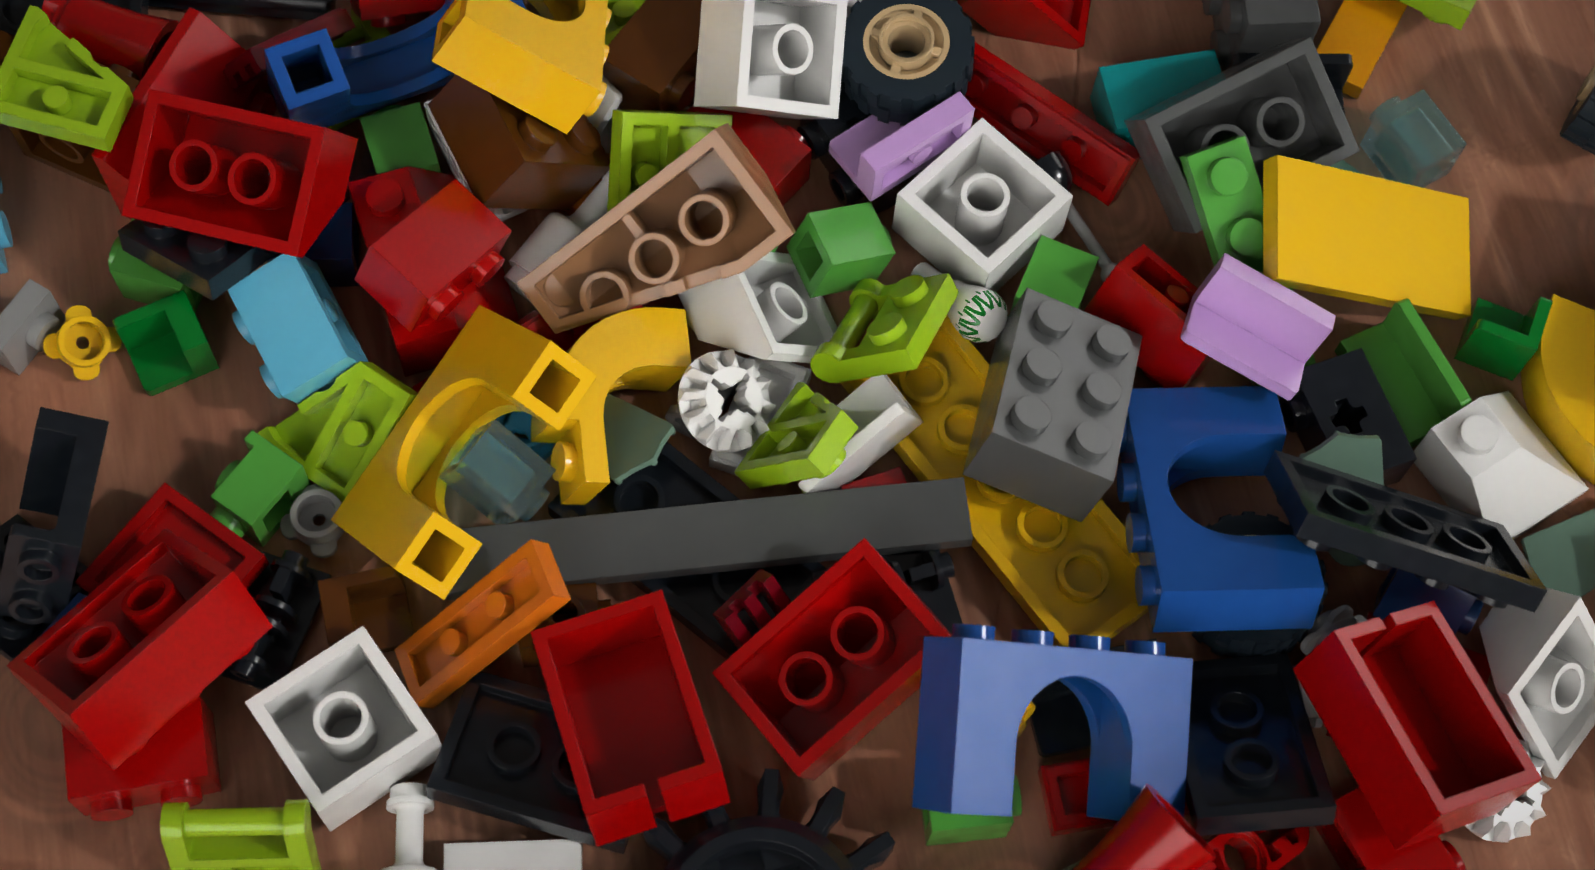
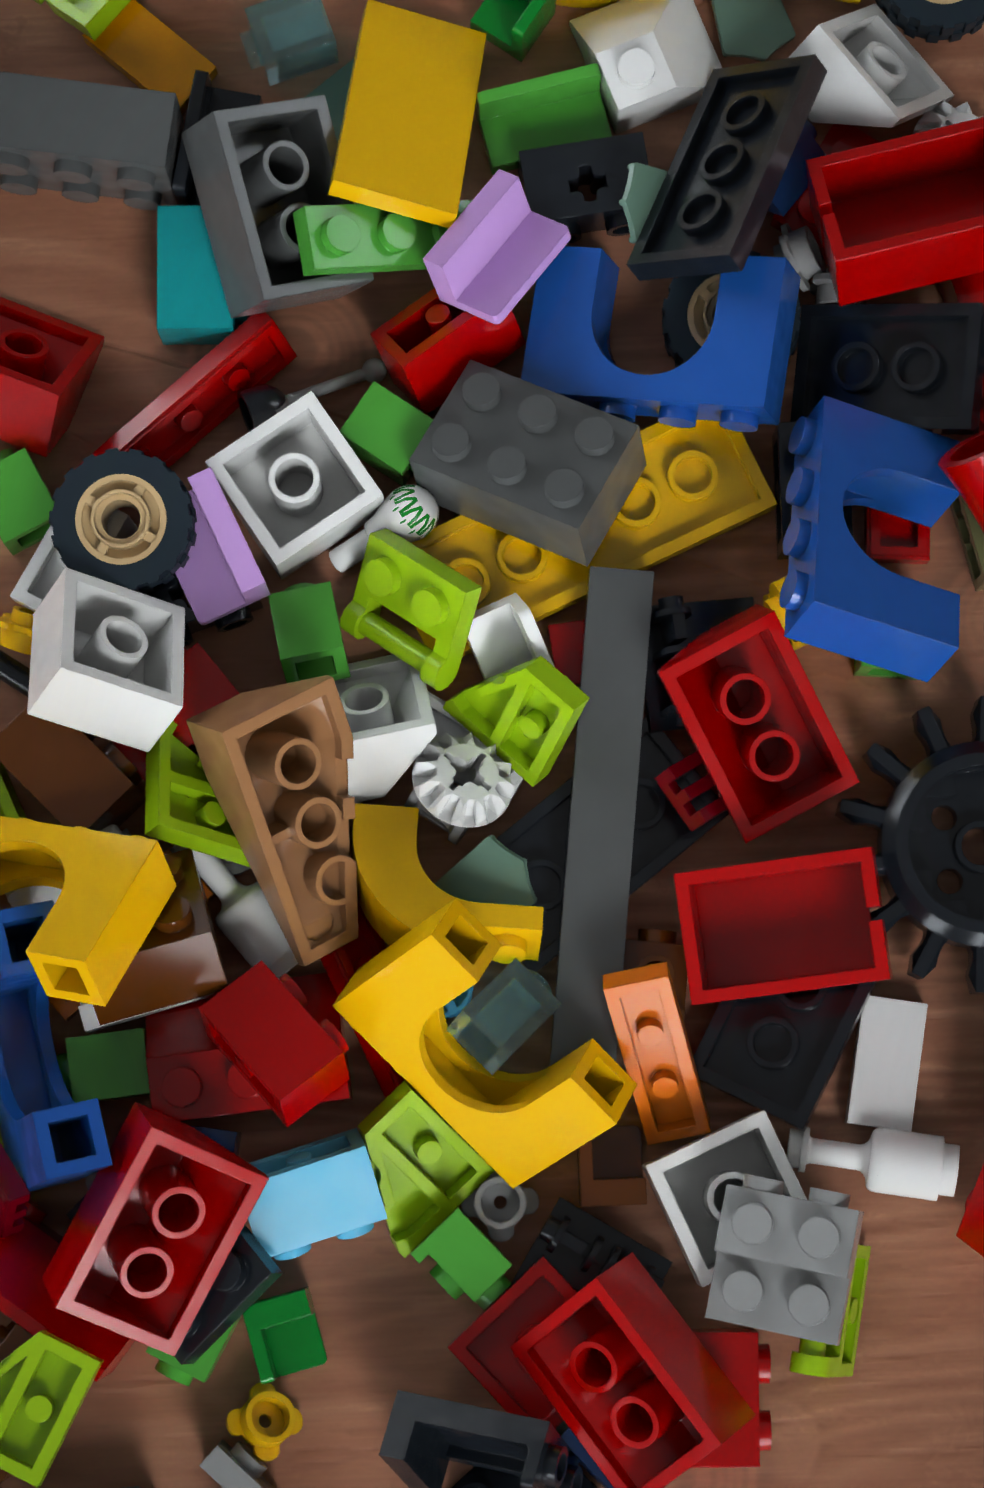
camera: 75 degrees left, 15 degrees up
none -> light grey plate [705,1174,864,1346]

